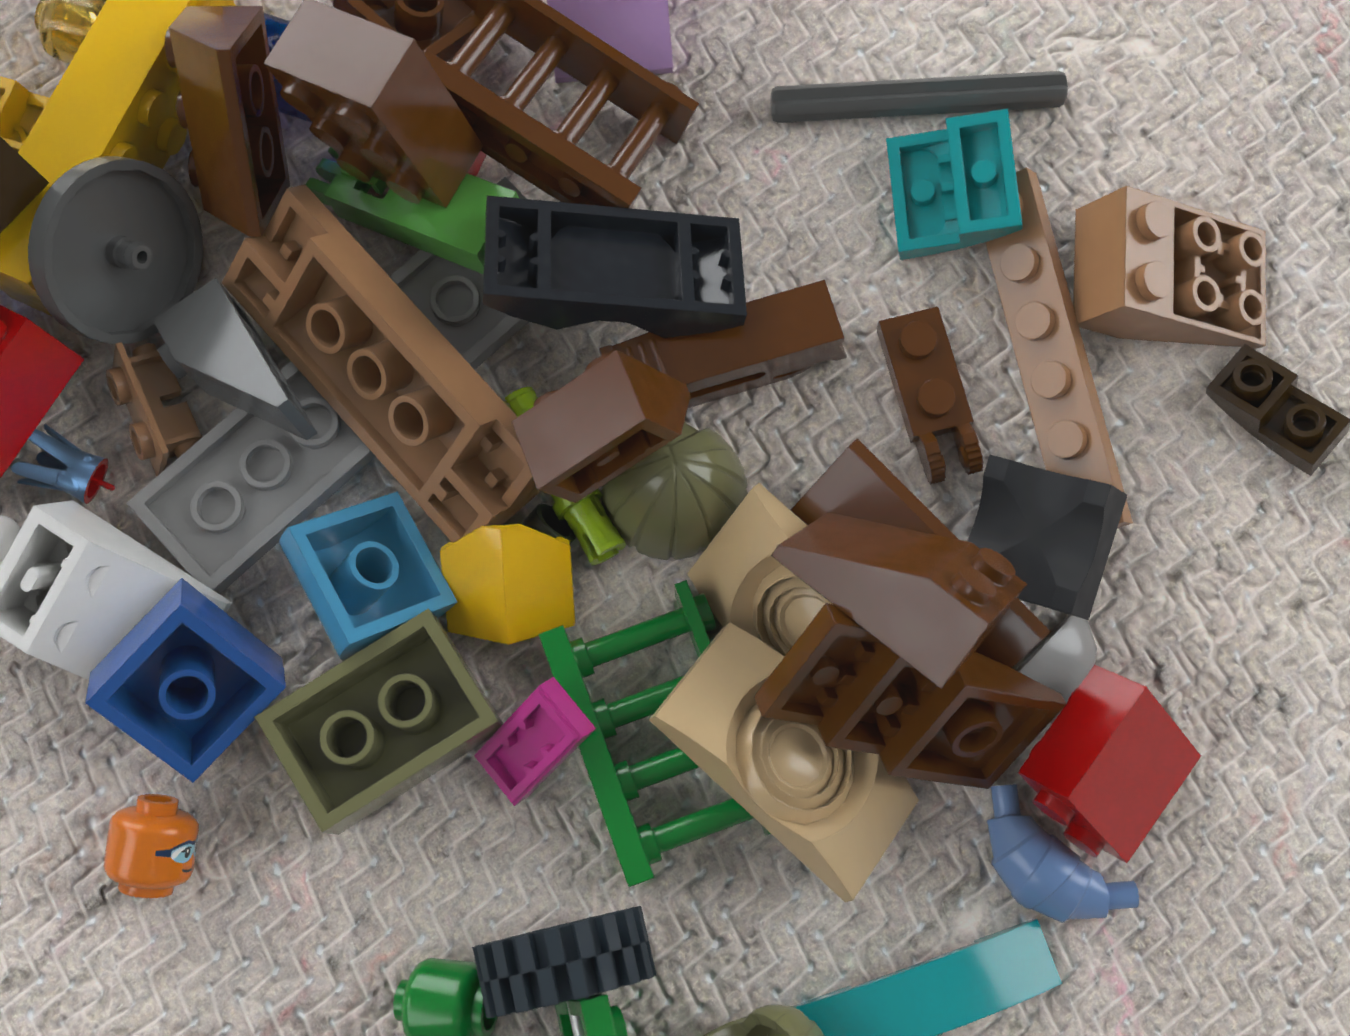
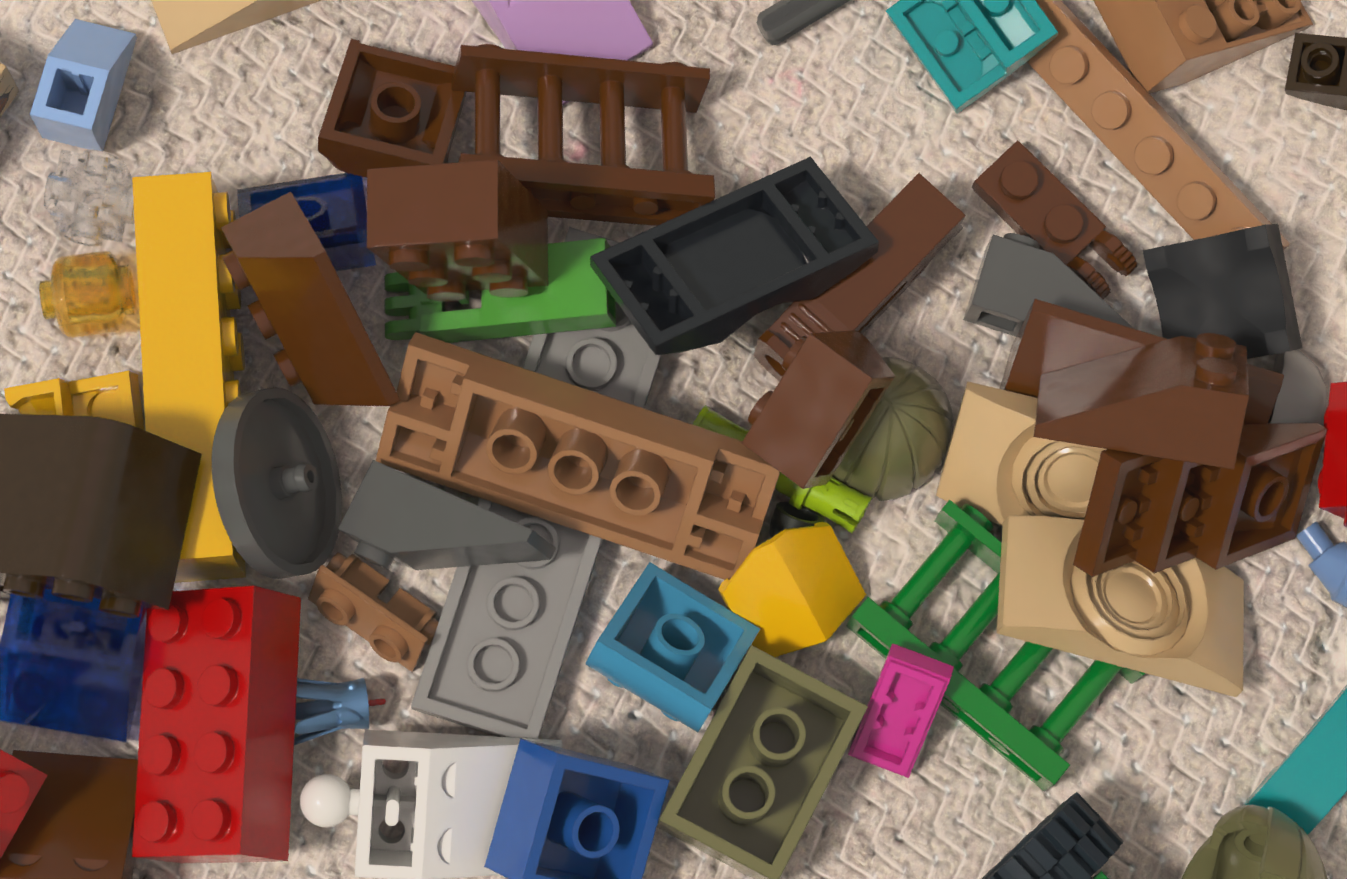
camera: 40 degrees left, 0 degrees up
none -> dark grey slope [963,233,1134,337]

